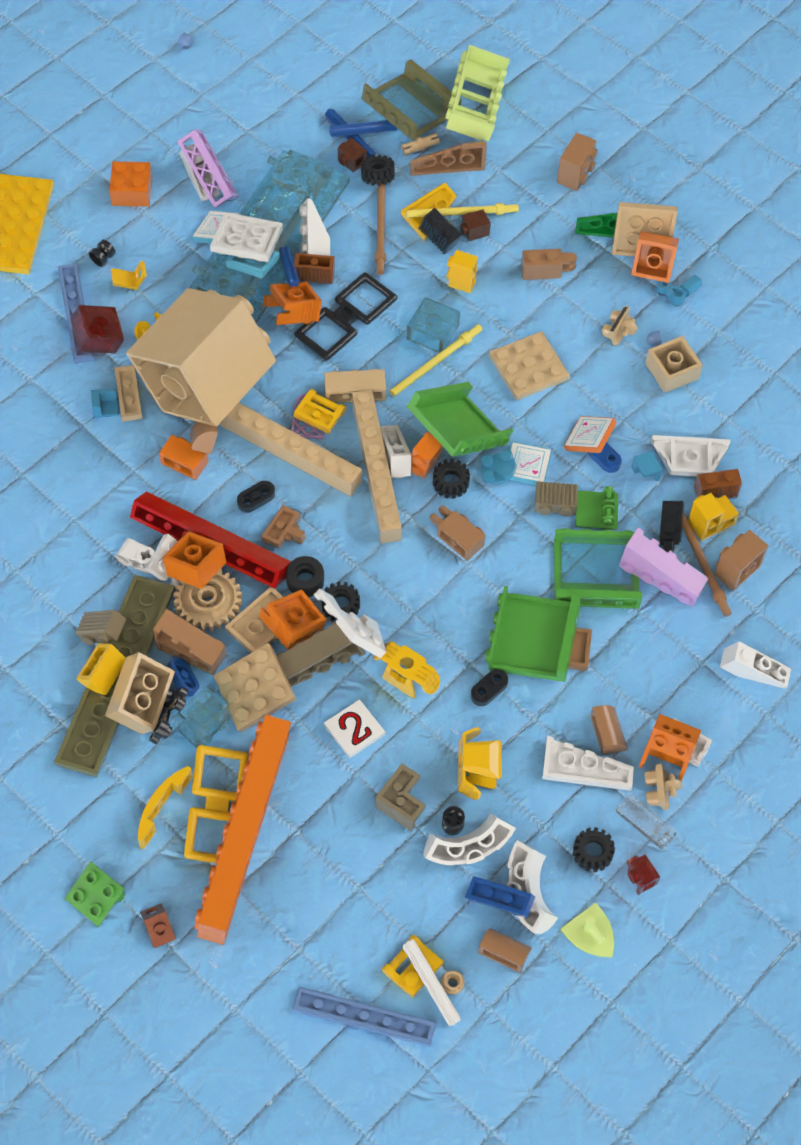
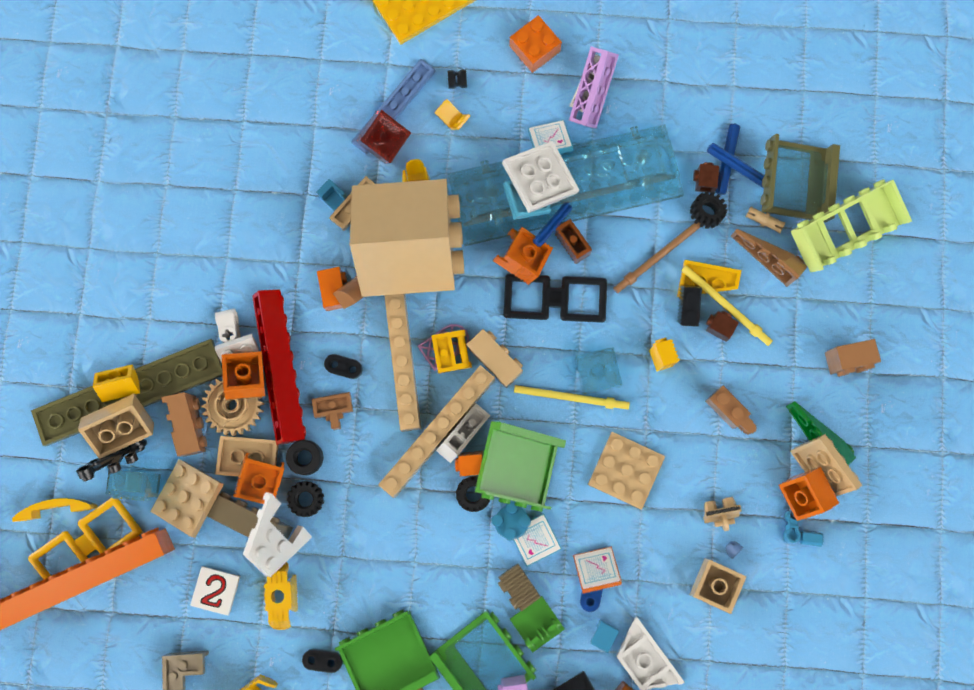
camera: 60 degrees right, 20 degrees up
dark tan brick [75,609,126,645] -> none
blue plate [167,657,200,697] -> none
white slope [299,198,330,256] -> none
medium nougat hinge [429,505,486,561] -> none

